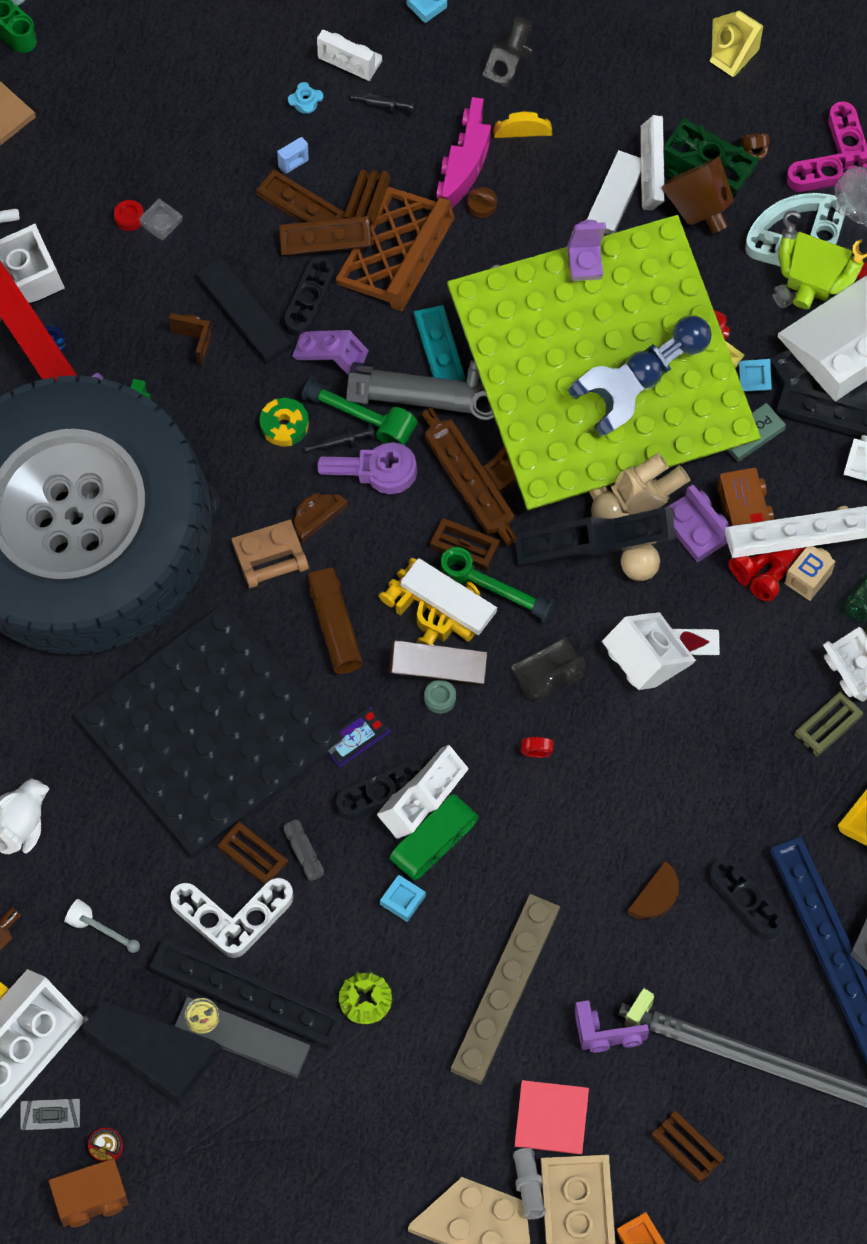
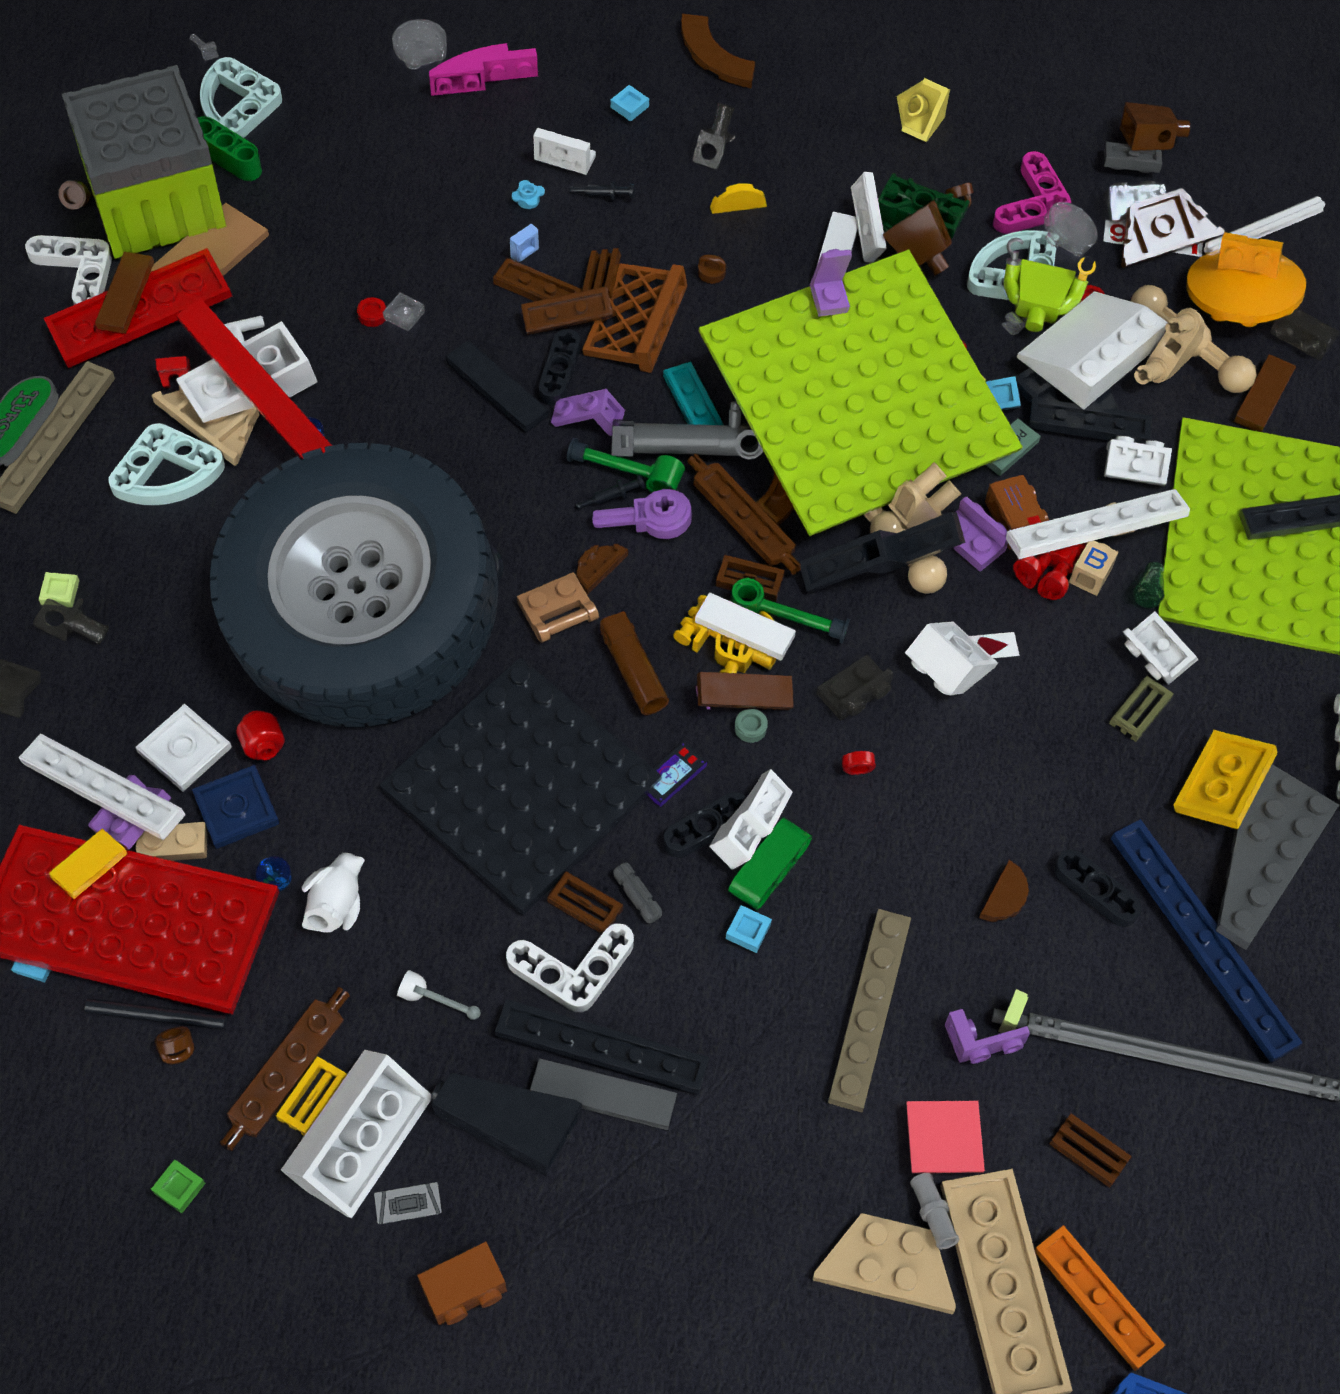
camera: 10 degrees left, 5 degrees down
tile [88,1128,123,1163] -> none
reddish brown bracket [169,313,212,367] -> none
clear tile [185,998,219,1034] -> none
piece [259,398,309,447] -> none
lime gear [339,971,392,1024] -> none
dark pink slope [437,97,491,208] -> none
dark blue piece [567,315,712,437] -> none

